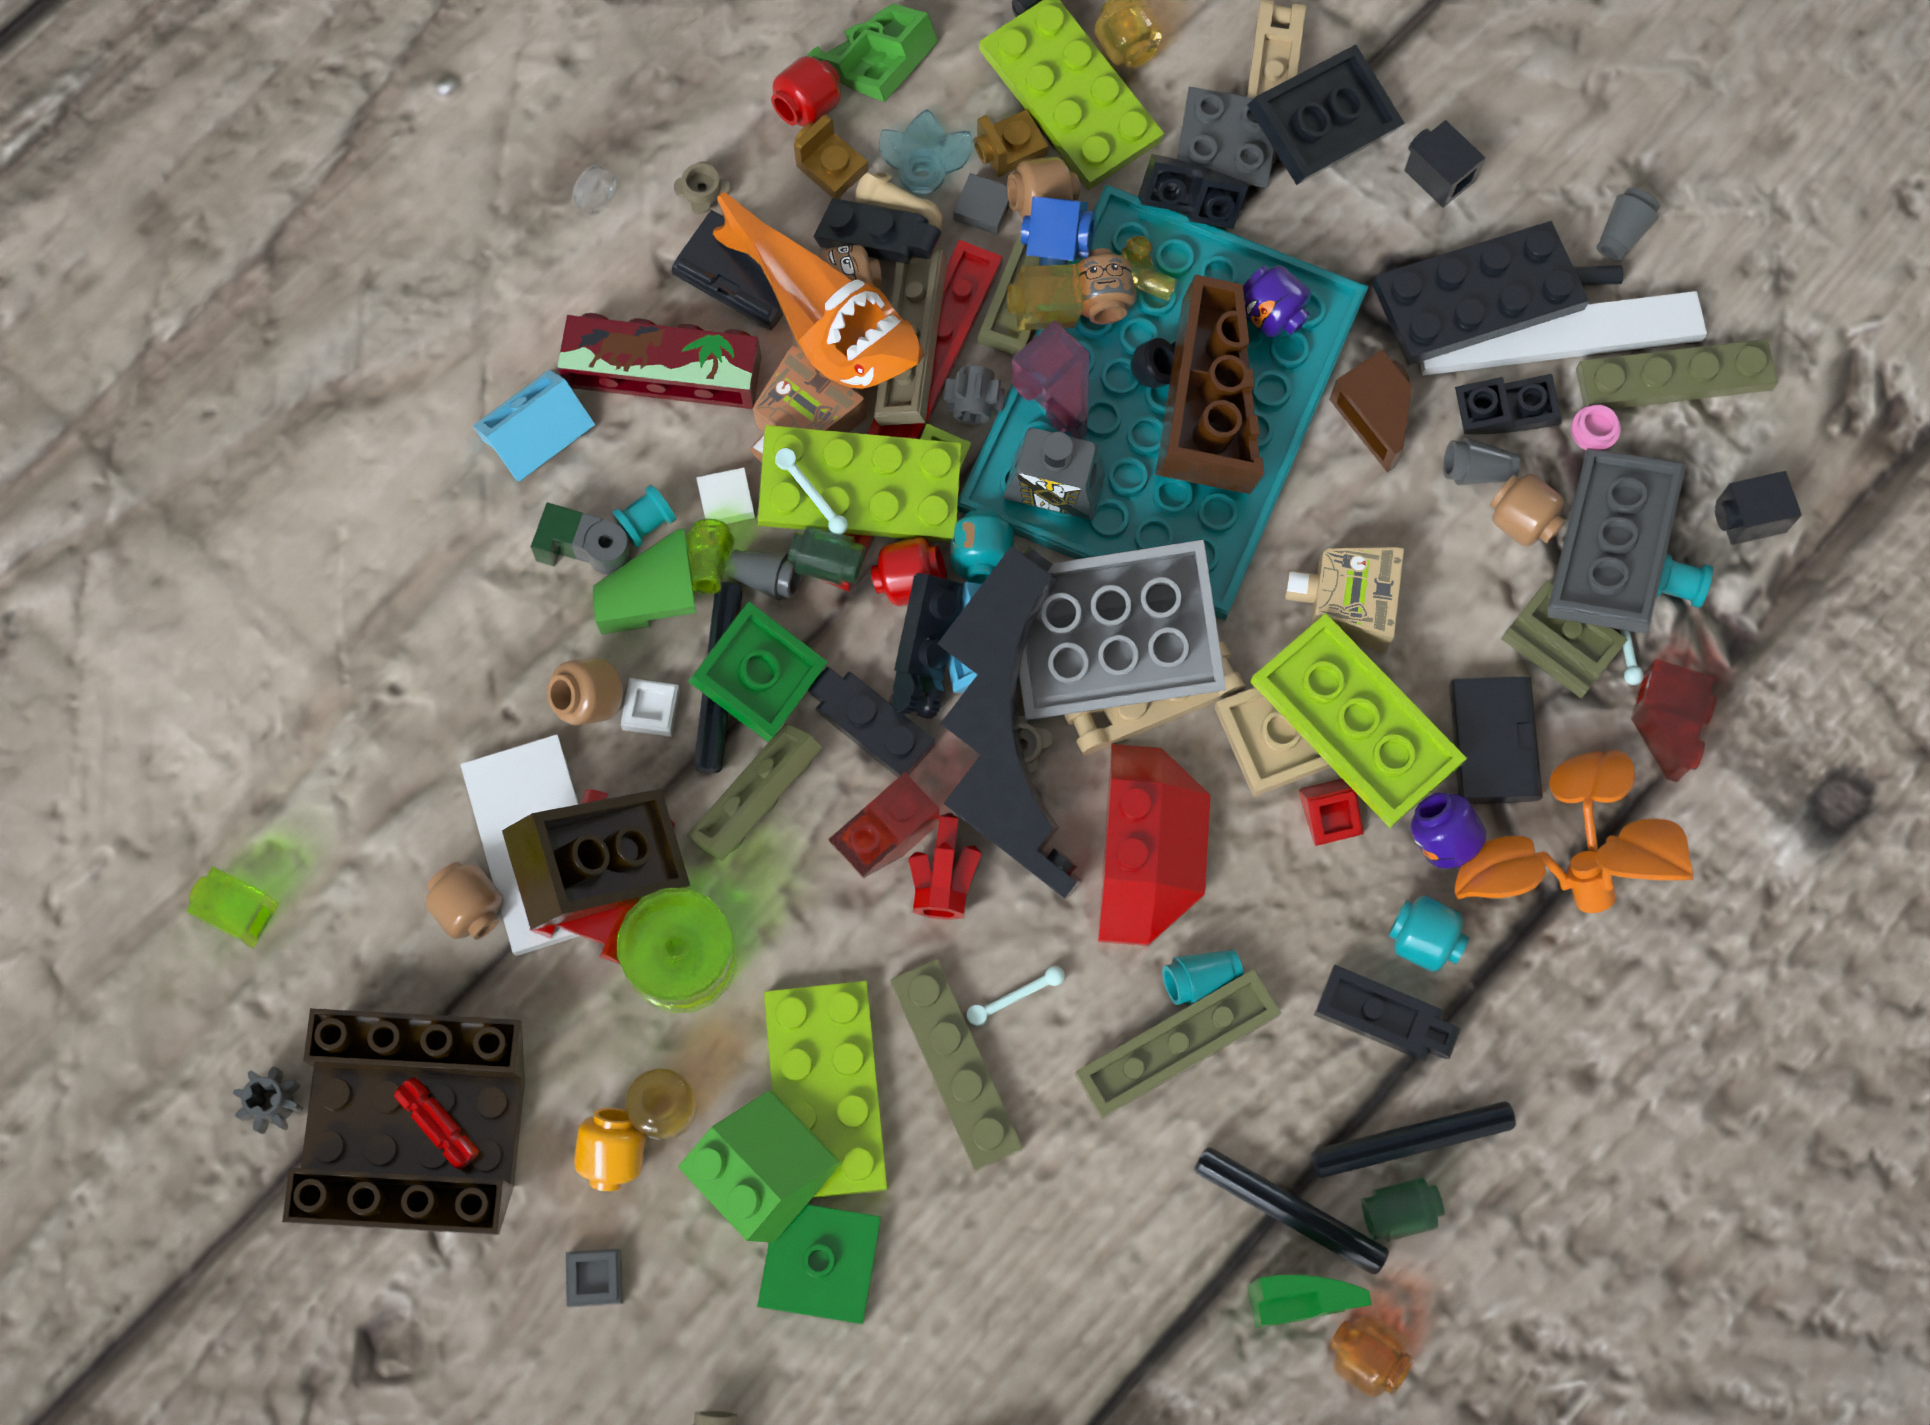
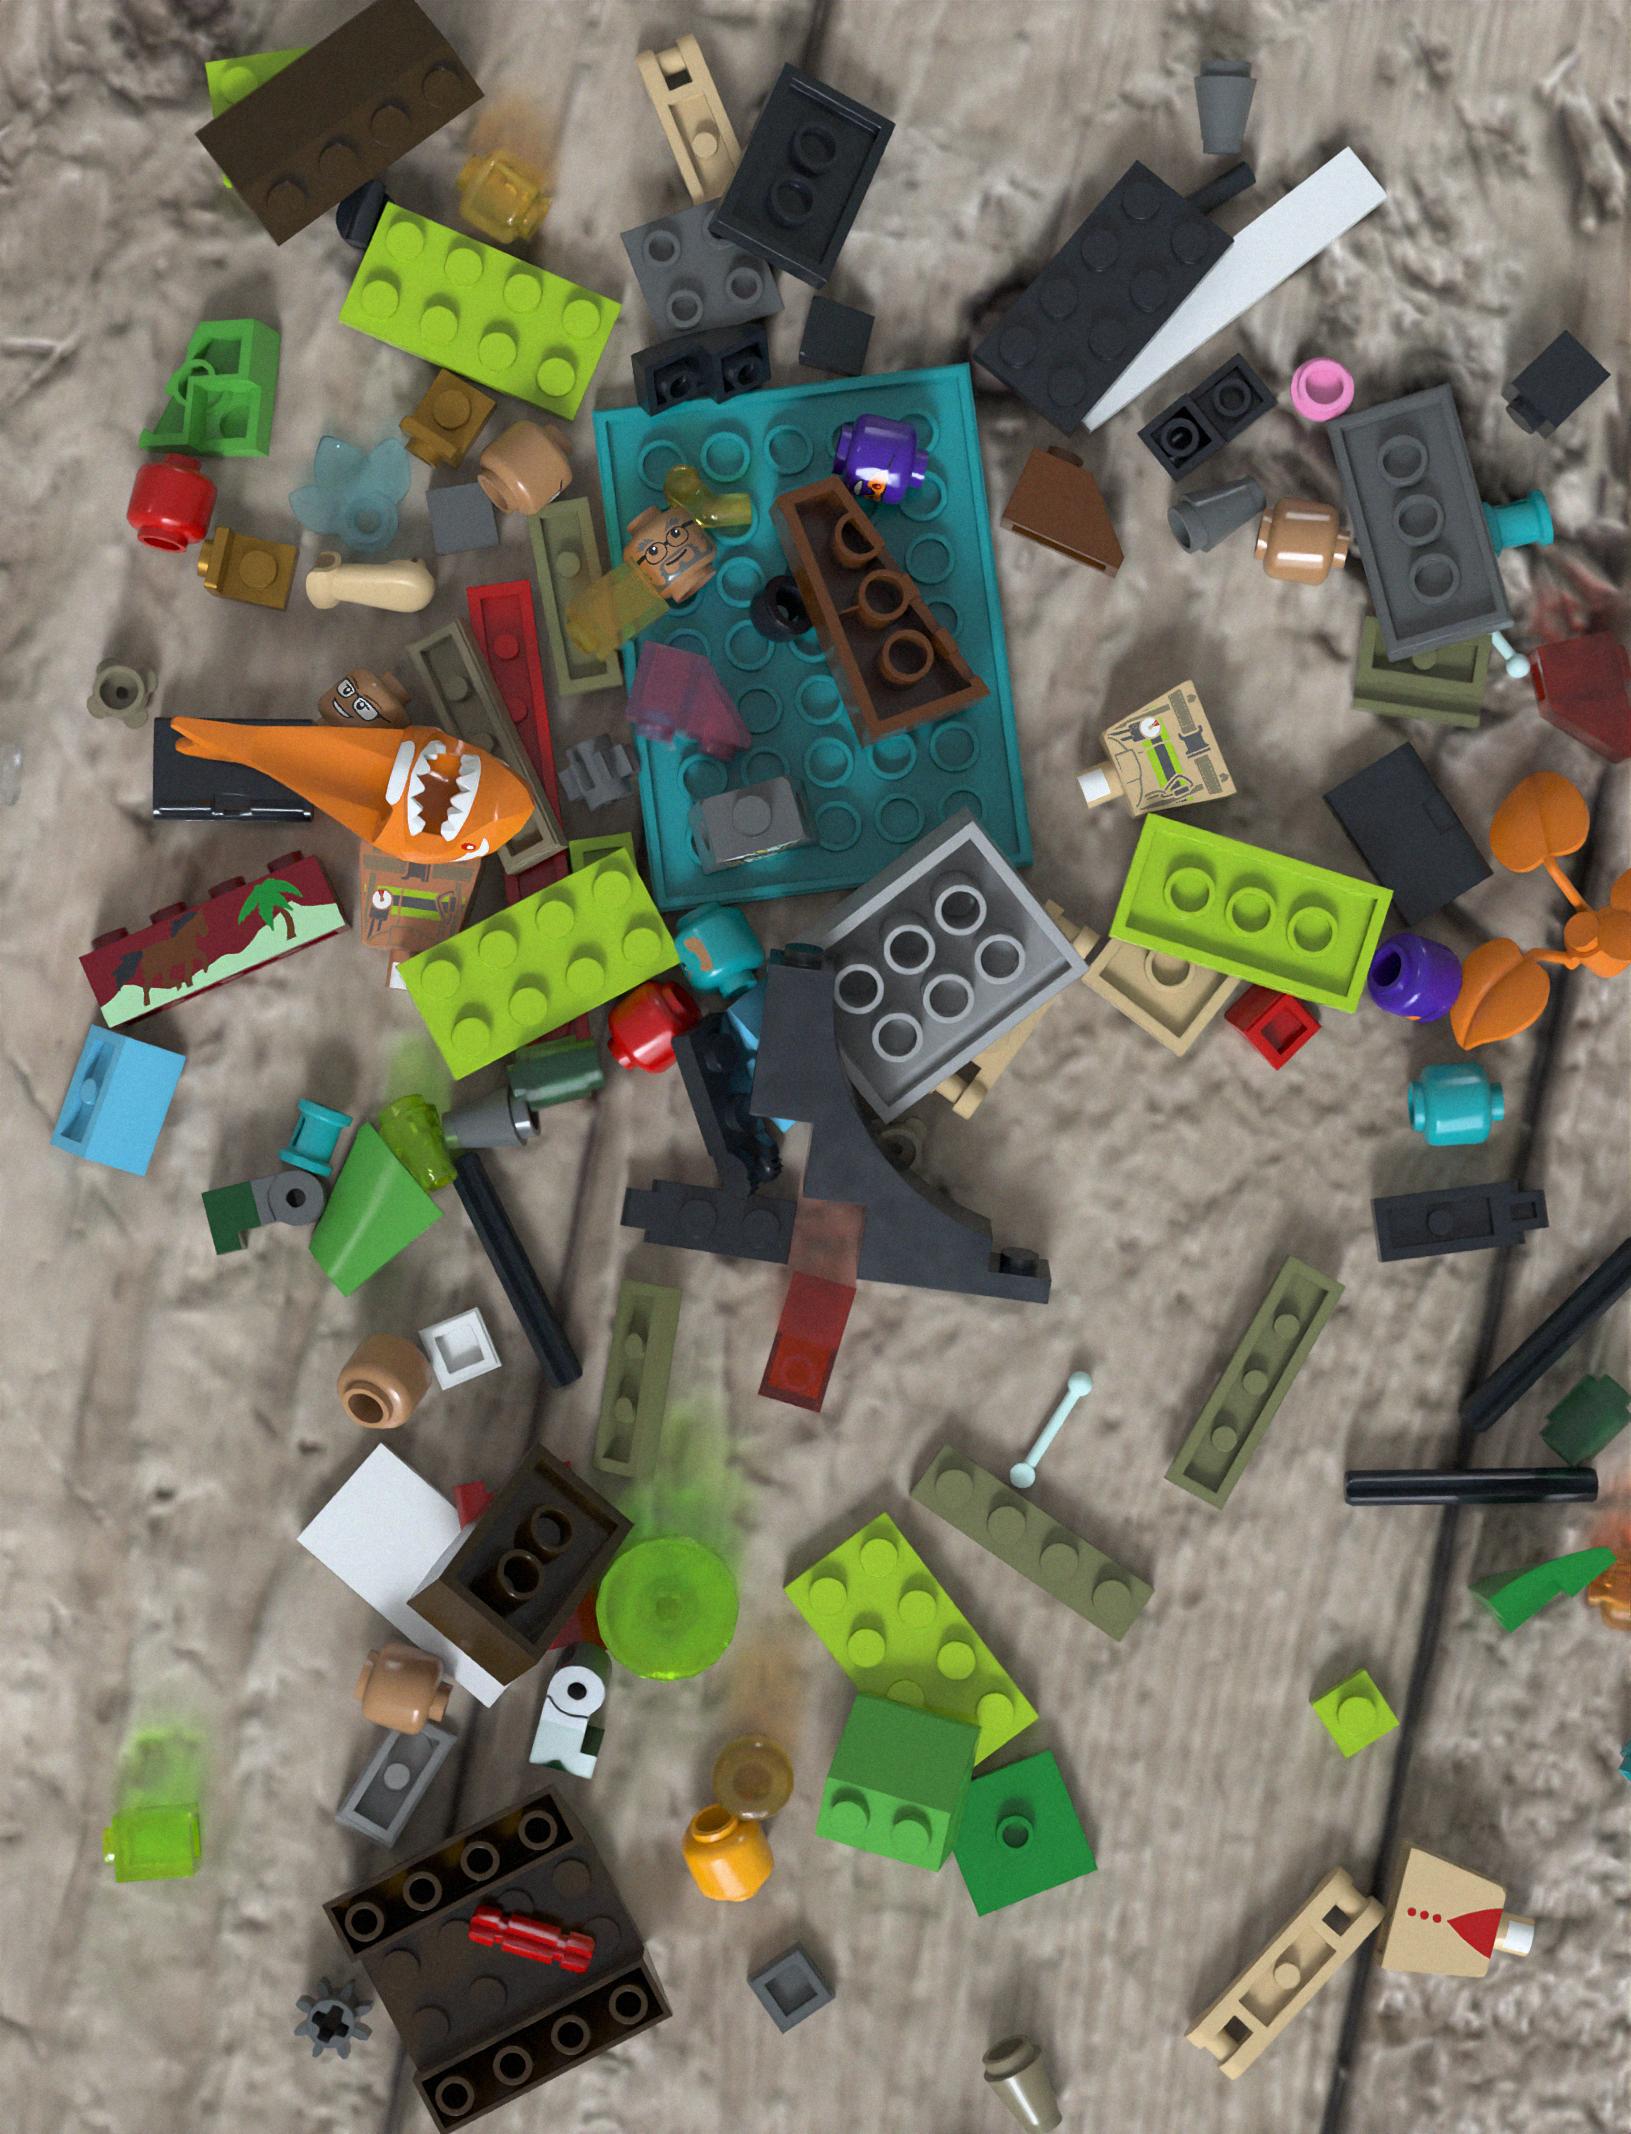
camera: 30 degrees left, 15 degrees up
green plate [688,601,828,742] -> none
white tile [696,467,755,528] -> none
light aqua hinge [775,448,848,535] -> none
black hinge [813,198,942,264] -> none
red rock [908,813,982,920] -> none
brick [1021,196,1096,269] -> none
red wedge [1098,744,1211,946] -> none
teal cone [1162,949,1243,1006] -> none
black brick [1404,120,1486,208] -> none
olive plate [1576,339,1778,409] -> none
none -> light grey slope [334,1720,458,1853]
none -> leg [529,1642,612,1779]
none -> black slope [798,295,875,377]
none -> lime plate [1309,1667,1400,1759]

